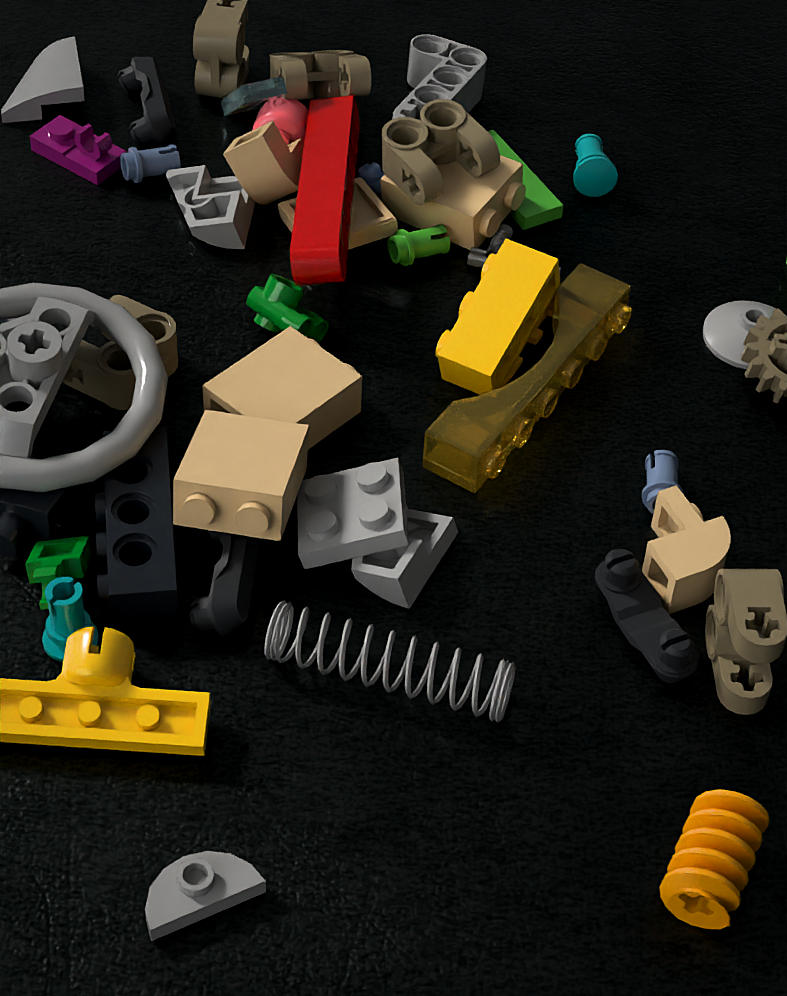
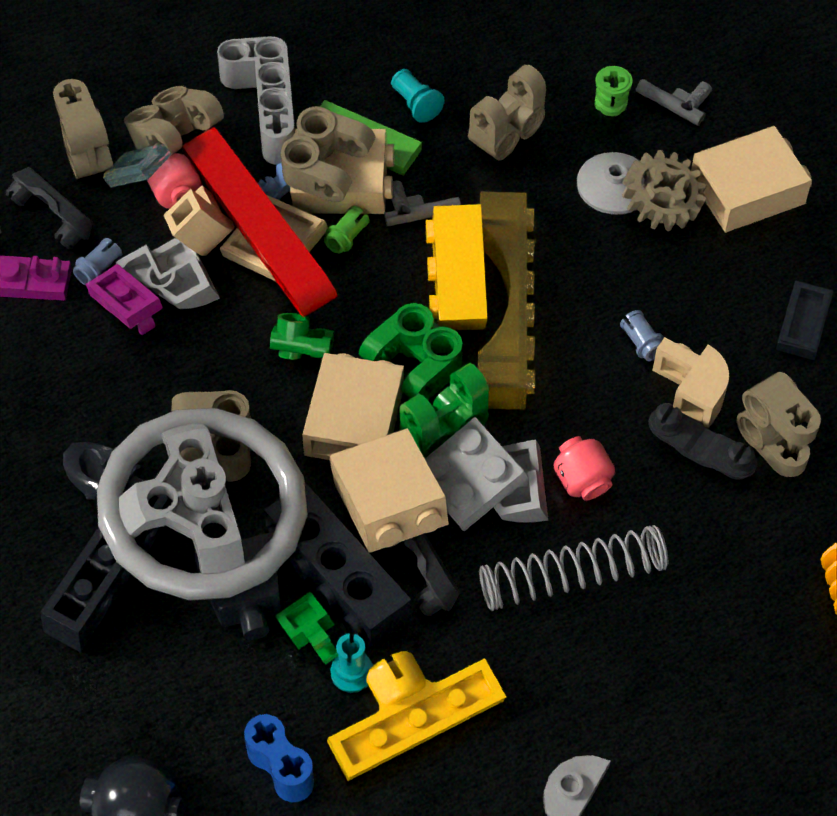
camera: 30 degrees left, 10 degrees up
none -> magenta plate [86,264,163,335]
none -> green piece [359,303,463,400]
none -> green piece [399,363,489,459]
none -> dark tan piece [468,65,546,161]
none -> coral head [554,436,615,501]

